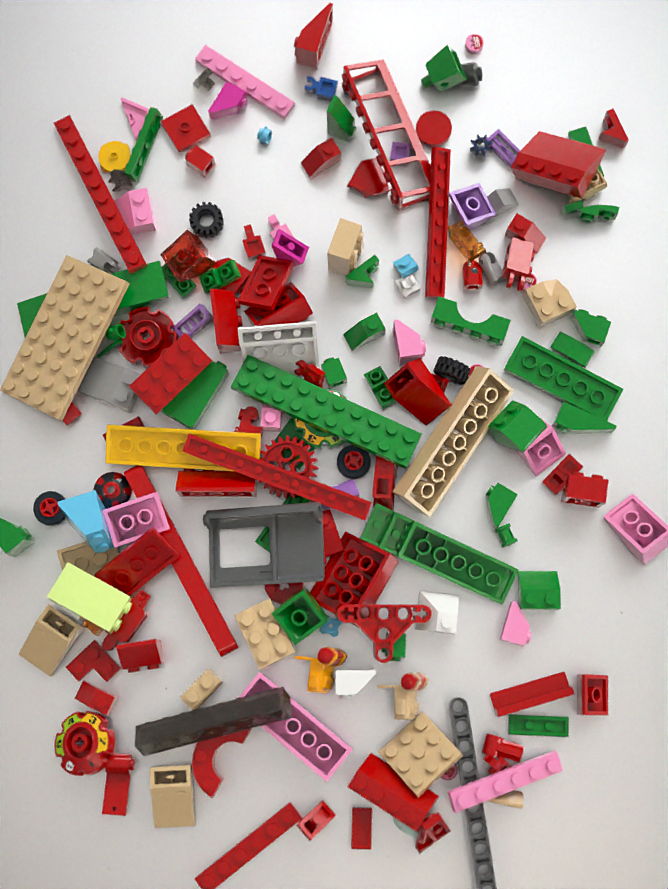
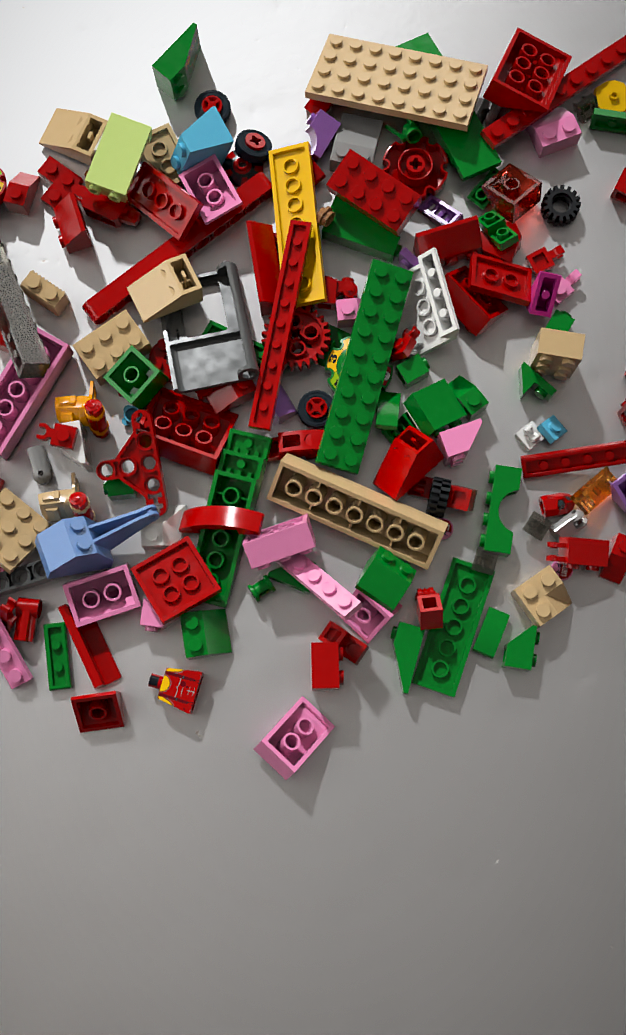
camera: 80 degrees right, 0 degrees up
none -> light grey piece [26,445,53,485]
none -> medium blue slope [35,504,160,579]
none -> red plate [36,423,79,450]
none -> bright pink slope [62,562,141,628]
none -> tan slope [127,253,203,323]
none -> red plate [130,536,222,625]
none -> red torso [148,668,204,714]
none -> red slope [179,506,265,535]
none -> black wheel [235,129,272,164]
none -> bright pink slope [242,514,316,570]
none -> bright pink plate [275,553,362,621]
none -> medium lavender arch [305,109,341,162]
none -> medium nougat plate [316,206,335,227]
none -> green slope [375,391,401,430]
none -> medium lavender plate [398,247,419,270]
none -> green piece [403,379,467,438]
none -> red brick [415,587,443,630]
none -> red brick [447,485,478,512]
none -> clear smoke tile [471,548,499,576]
none -> red slope [483,28,572,113]
none -> clear smoke tile [522,511,553,541]
none -> green brick [545,309,575,331]

